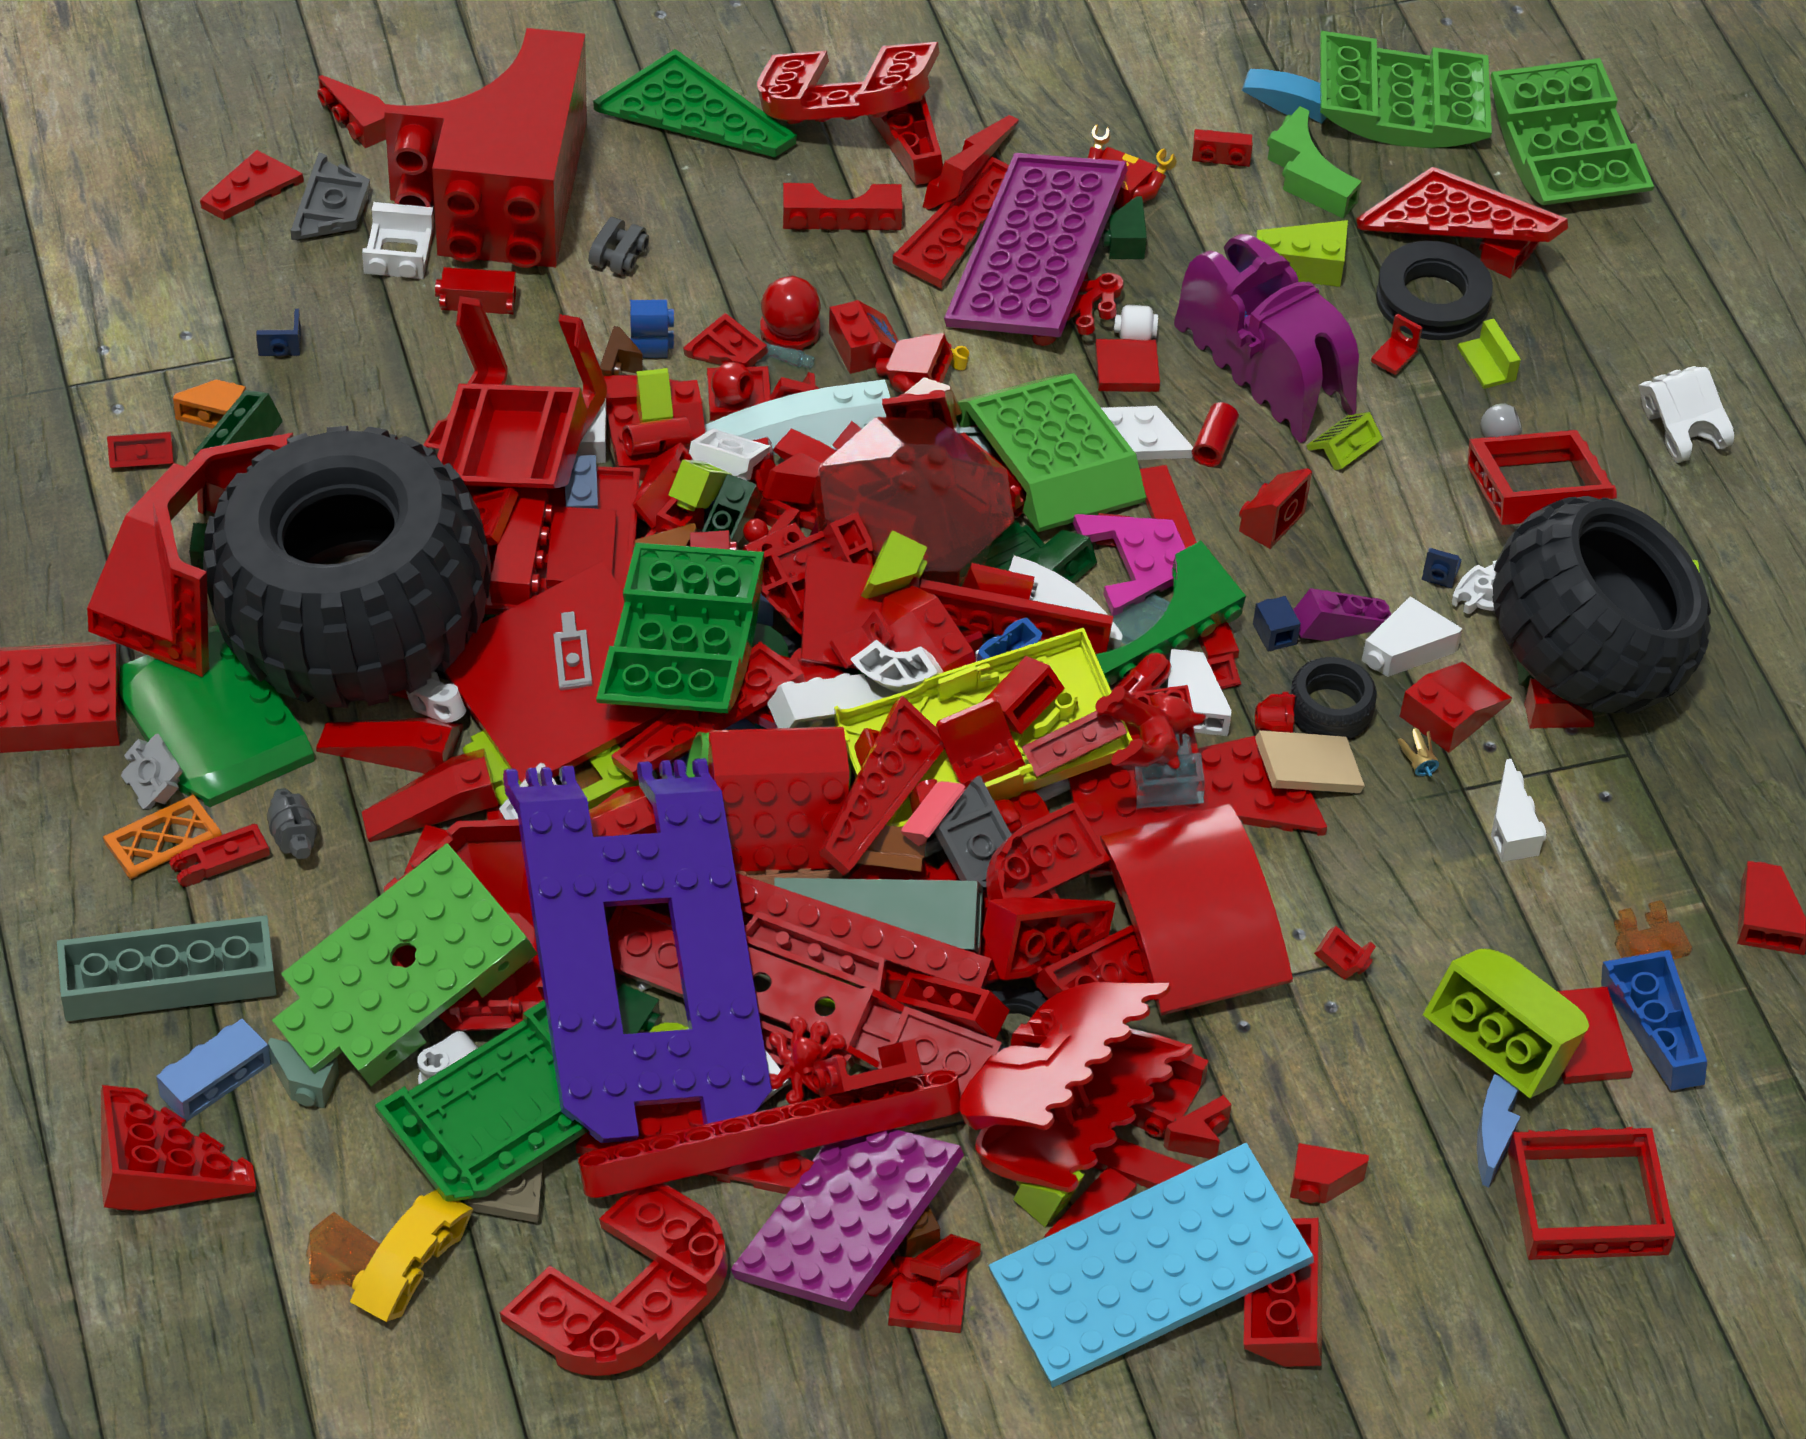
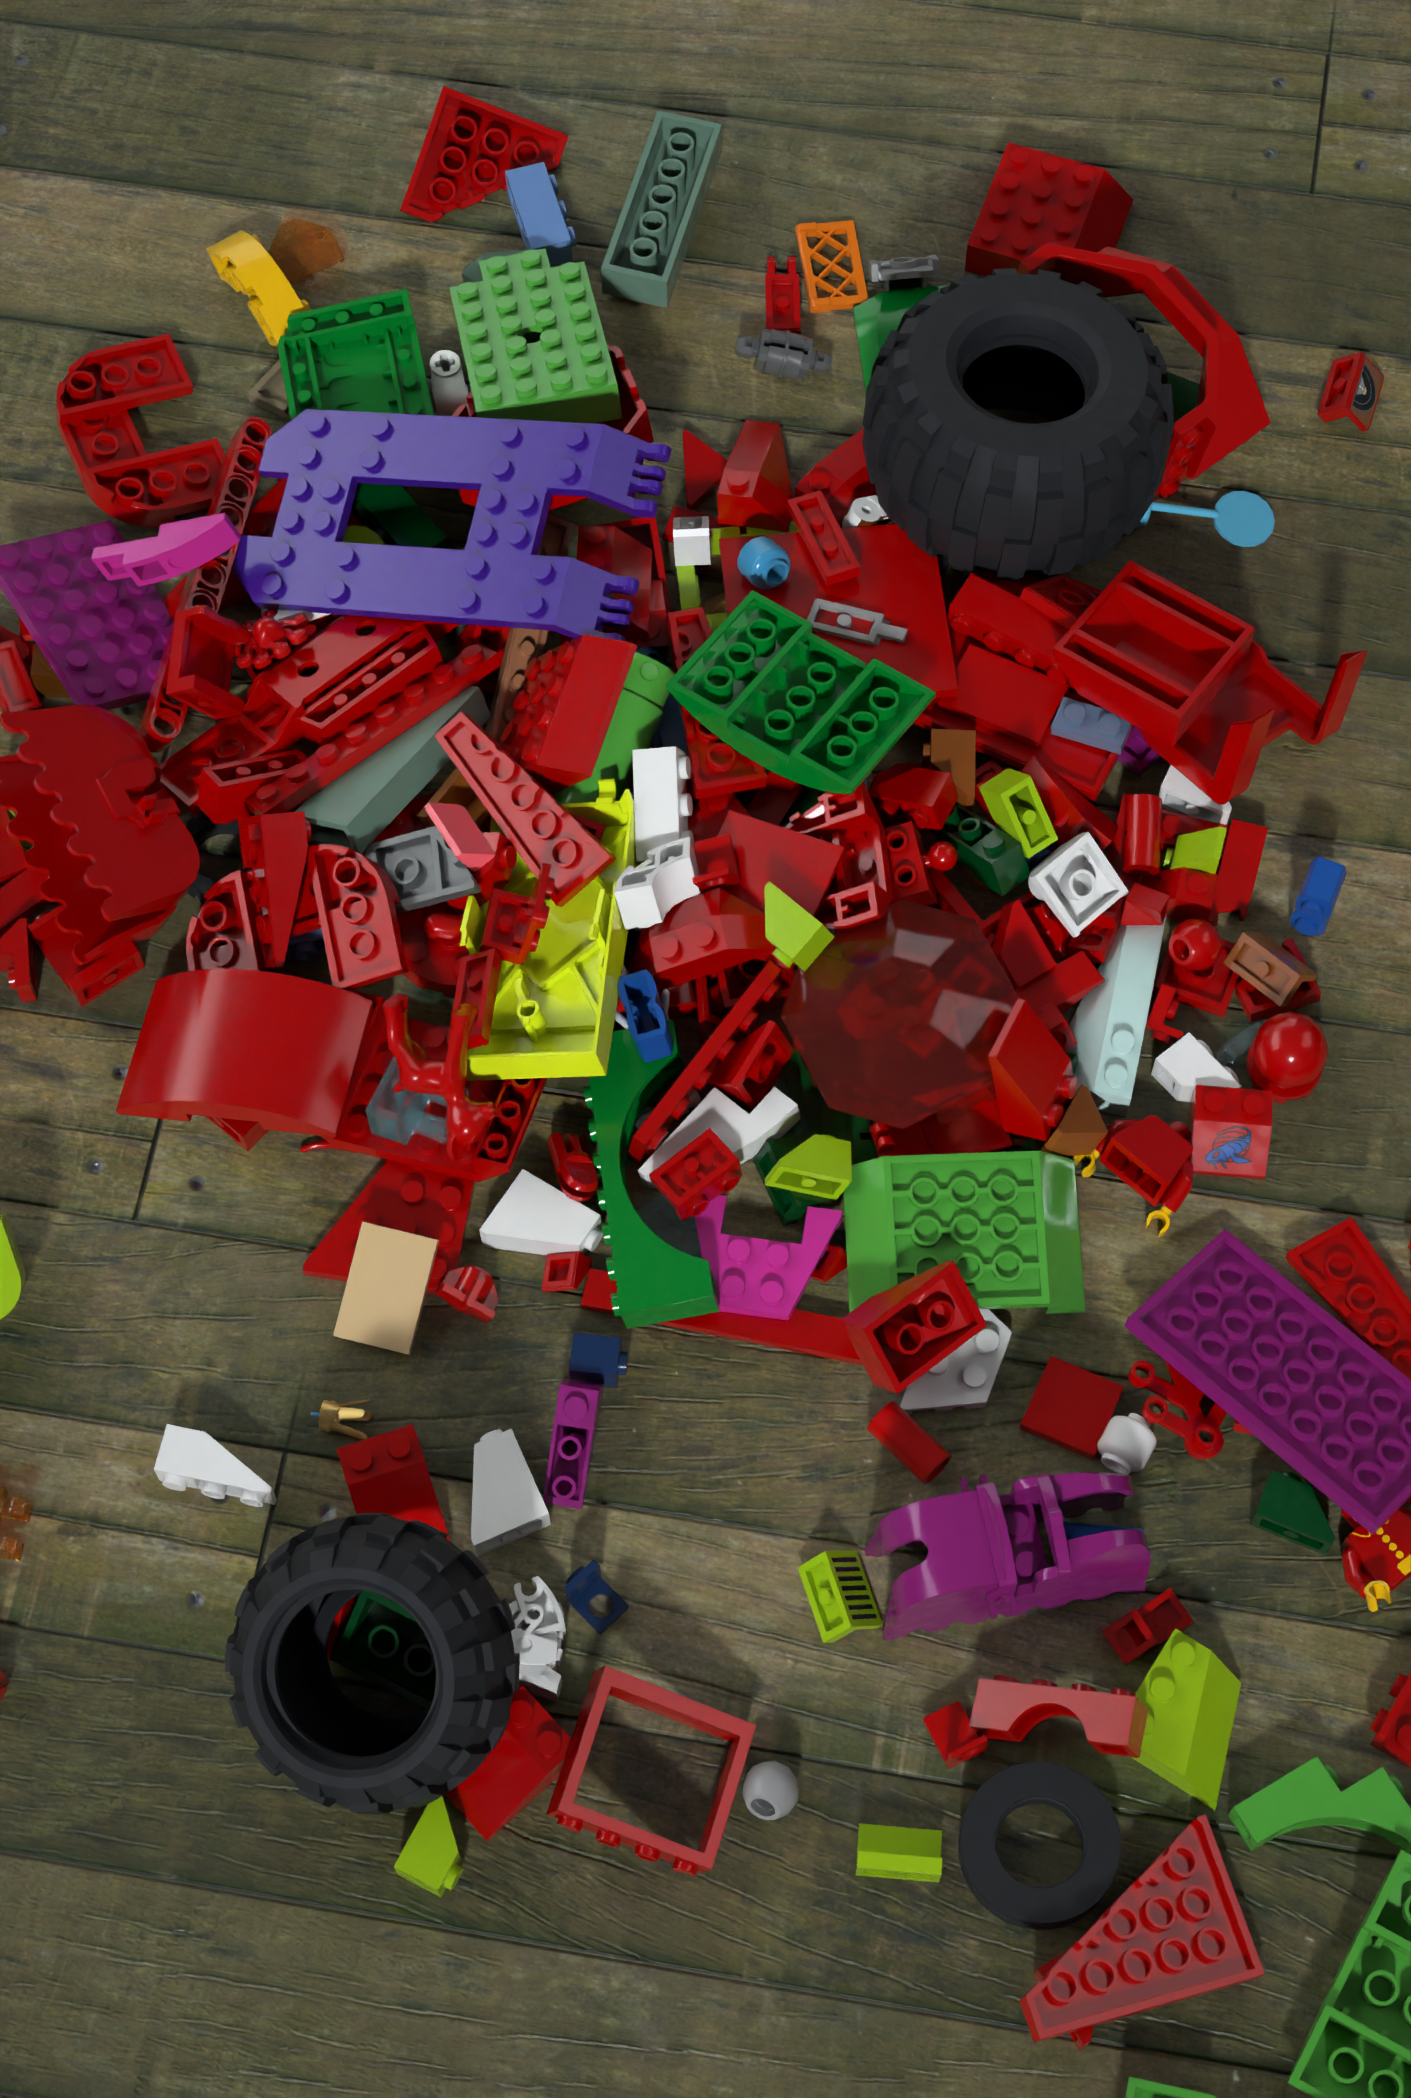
camera: 120 degrees right, 15 degrees up
orange slope [173,379,246,429] -> none
dark green brick [193,390,283,456] -> none
reddish brown slope [600,326,643,376] -> none
red brick [982,656,1065,735] -> none
red slope [1239,468,1312,549] -> none
black tyre [1290,657,1377,740] -> none
red bracket [1314,926,1376,980] -> none
white piece [1638,366,1734,463] -> none
none -> dark pink slope [92,513,241,587]
none -> red bracket [649,1128,743,1222]
none -> dark azure head [737,536,791,590]
none -> lime slope [765,1134,852,1200]
none -> red plate [788,490,861,586]
none -> red slope [840,1260,987,1394]
none -> red arch [969,1675,1148,1758]
none -> red slope [1120,883,1170,926]
none -> white slope [1151,1032,1241,1102]
none -> dark orange panel [1223,932,1318,1007]

